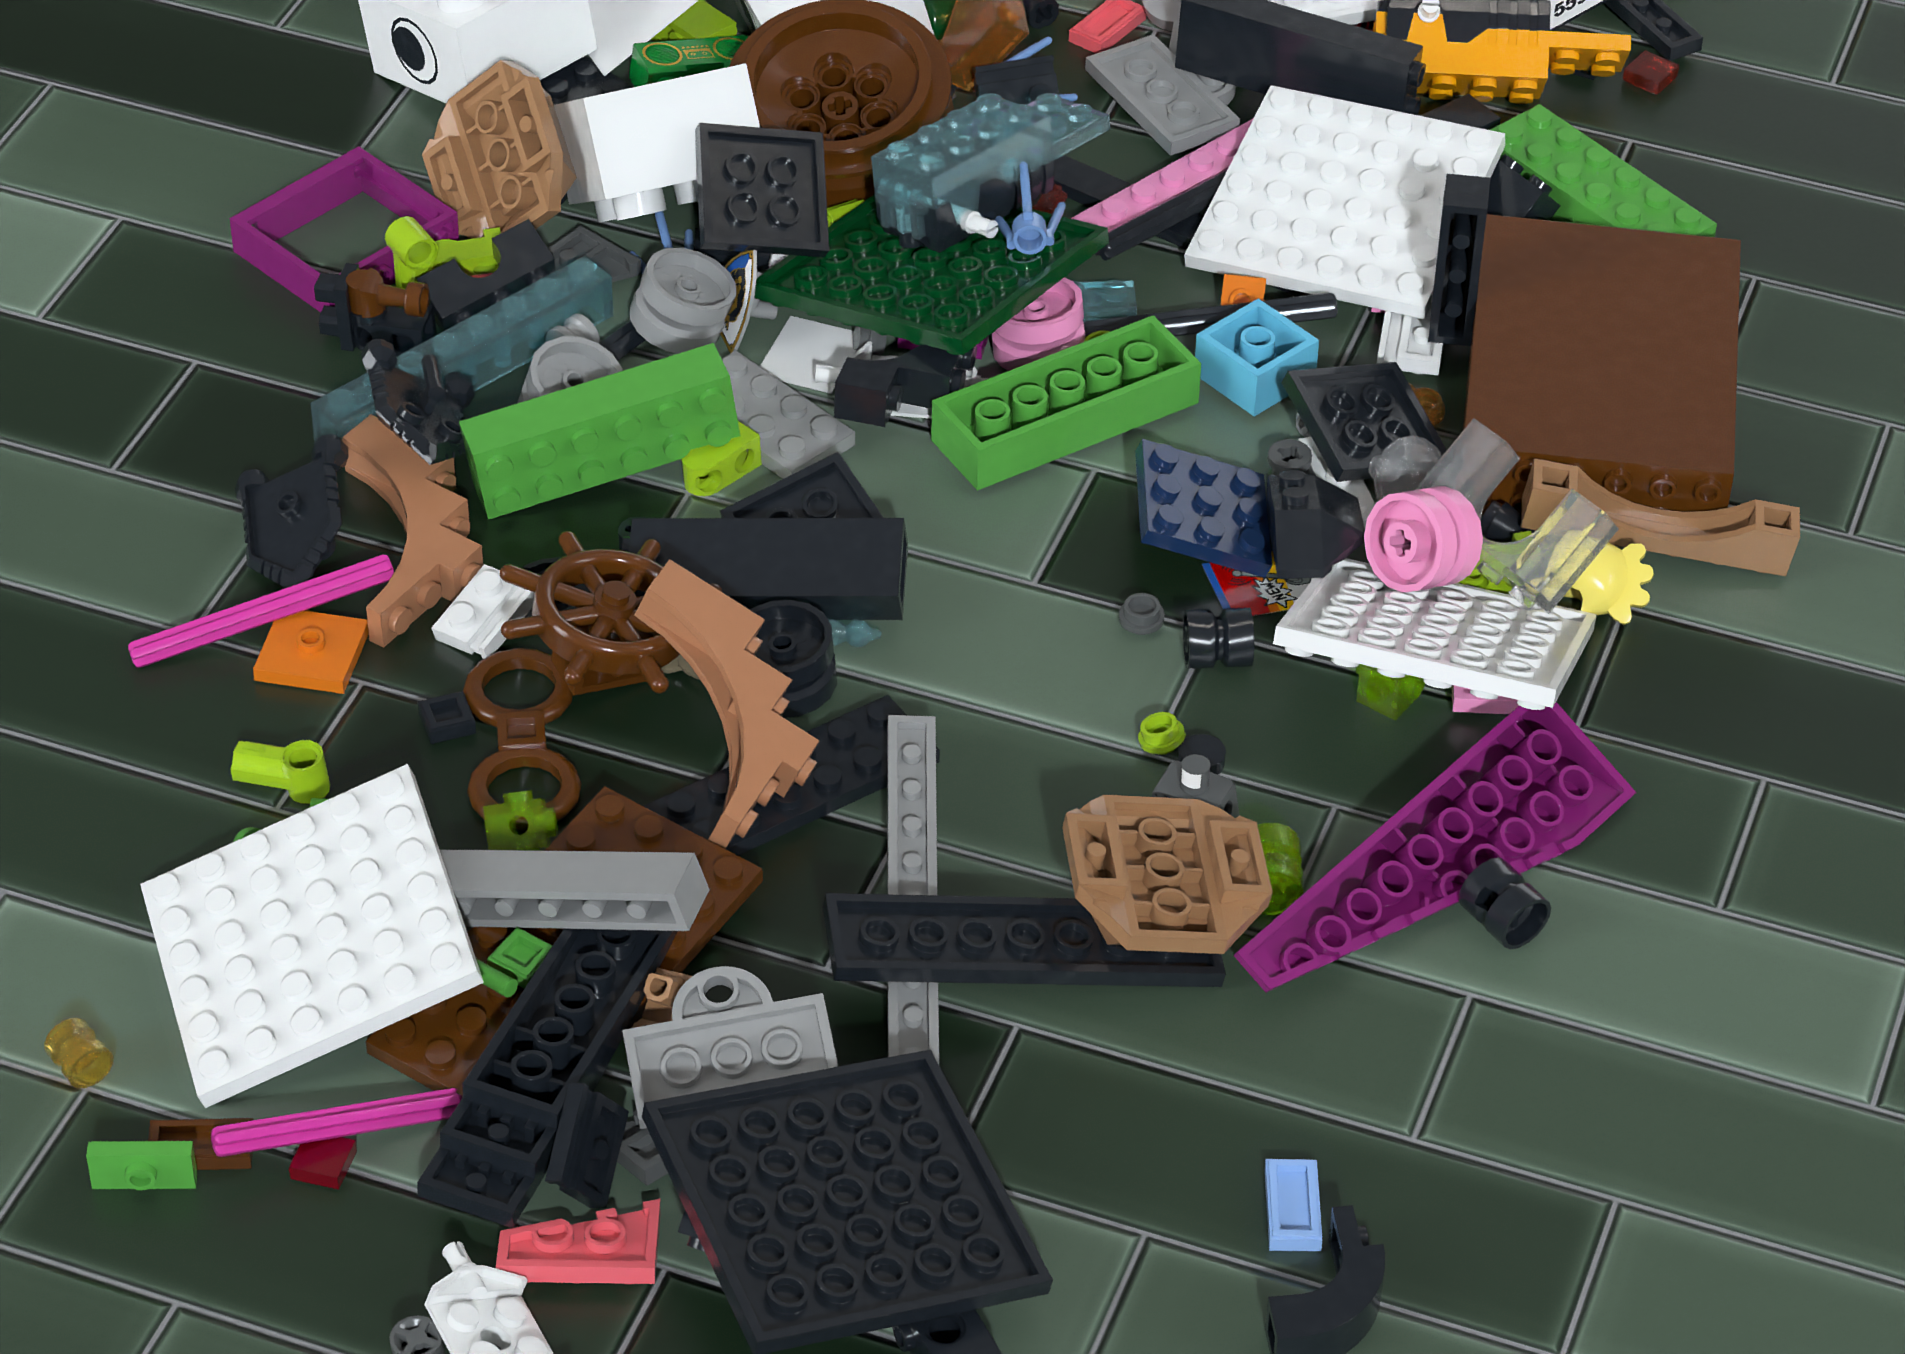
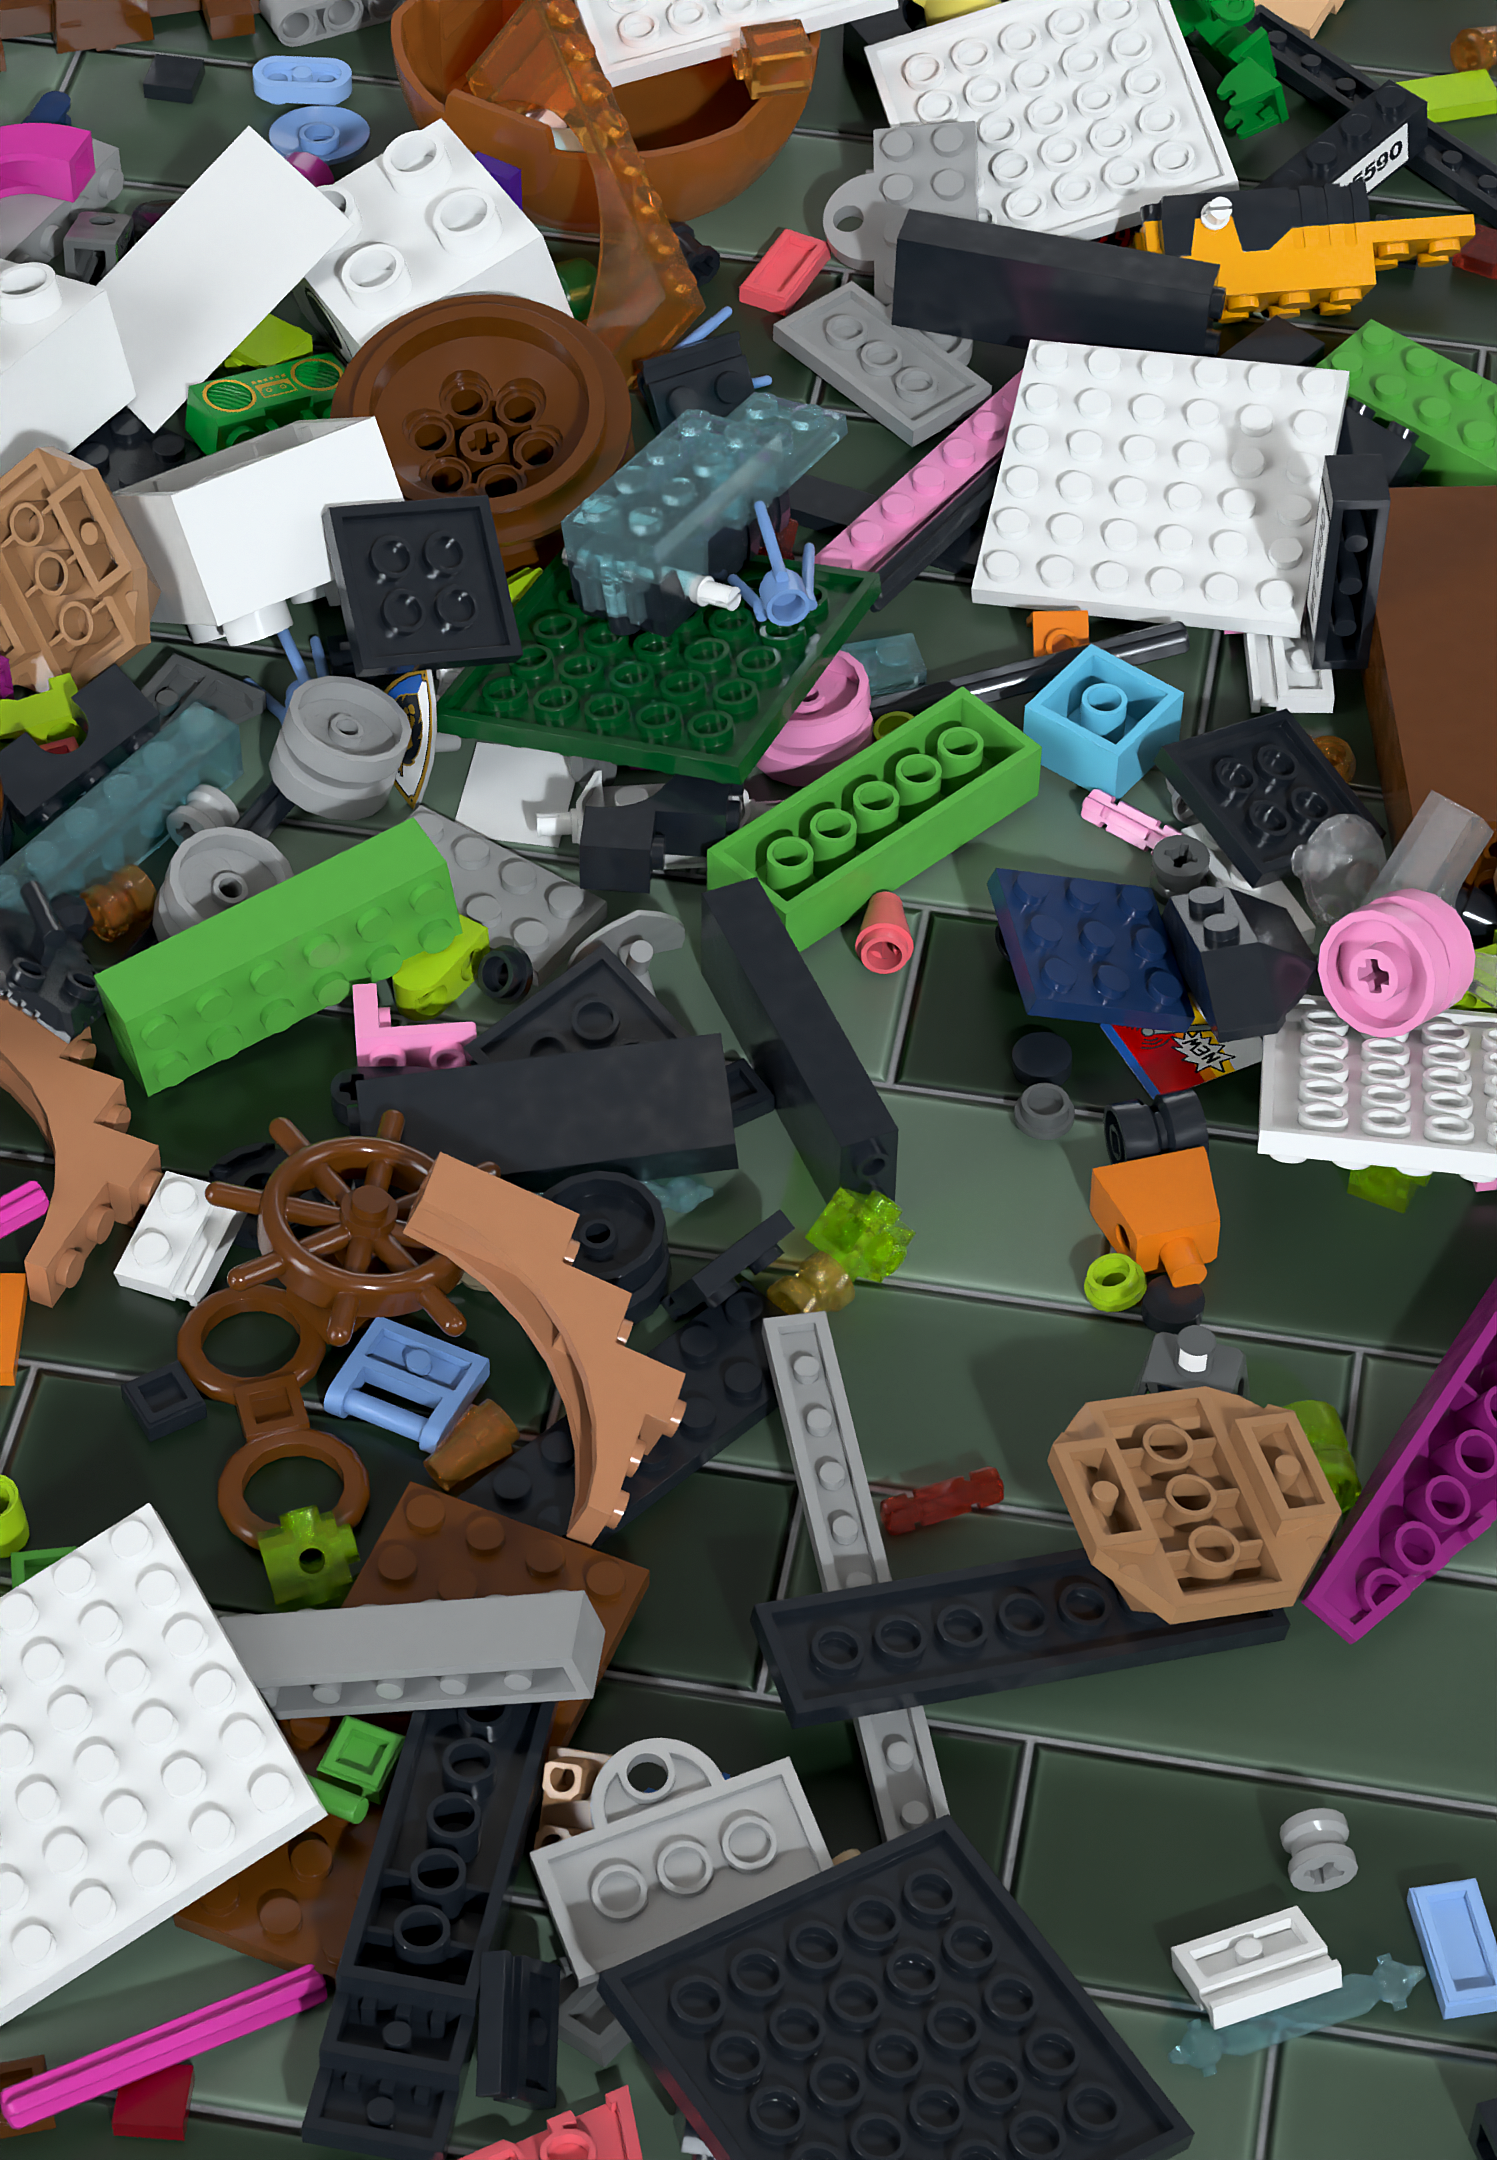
camera: 10 degrees left, 5 degrees up
none -> clear orange wheel [79,863,158,943]
none -> medium blue plate [323,1317,490,1457]
none -> bright pink bracket [352,983,477,1070]
none -> clear orange cone [423,1399,520,1491]
none -> black plate [478,945,533,1004]
none -> light grey shield [567,910,685,998]
none -> black plate [660,1209,795,1322]
none -> black brick [701,877,899,1227]
none -> black tile [726,1058,775,1128]
none -> clear yellow wheel [767,1251,855,1315]
none -> clear neon green brick [805,1187,916,1283]
none -> coral cone [855,892,914,974]
none -> clear red axle [880,1466,1004,1536]
none -> black tile [1012,1032,1072,1087]
none -> bright pink axle [1081,789,1185,855]
none -> orange torso [1089,1146,1220,1288]
none -> clear light blue wheel [1168,1953,1426,2077]
none -> white plate [1171,1906,1342,2030]
none -> light grey wheel [1279,1808,1358,1892]

